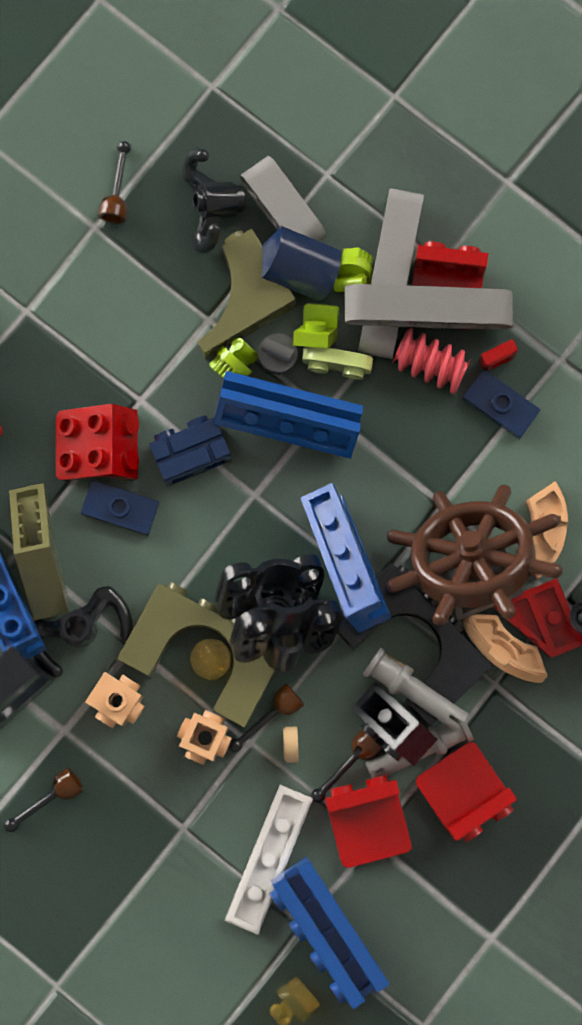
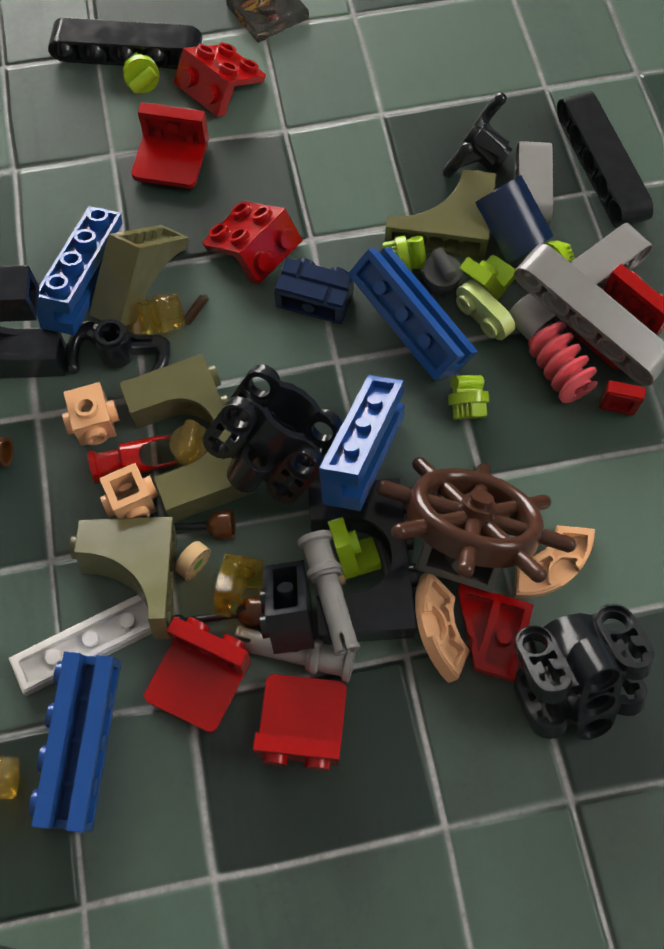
camera: 40 degrees right, 15 degrees down
dark blue plate [81,480,160,536] -> none
reddish brown hinge [98,141,131,224] -> none
dark blue plate [463,369,541,440] -> none
none -> olive arch [70,517,177,640]
none -> red piece [87,435,177,484]
none -> clear yellow piece [137,293,185,335]
none -> reddish brown leg [182,294,209,325]
none -> clear yellow bracket [214,553,264,617]
none -> lime bracket [328,517,382,580]
none -> lime piece [448,375,490,420]
none -> black beam [557,91,653,228]

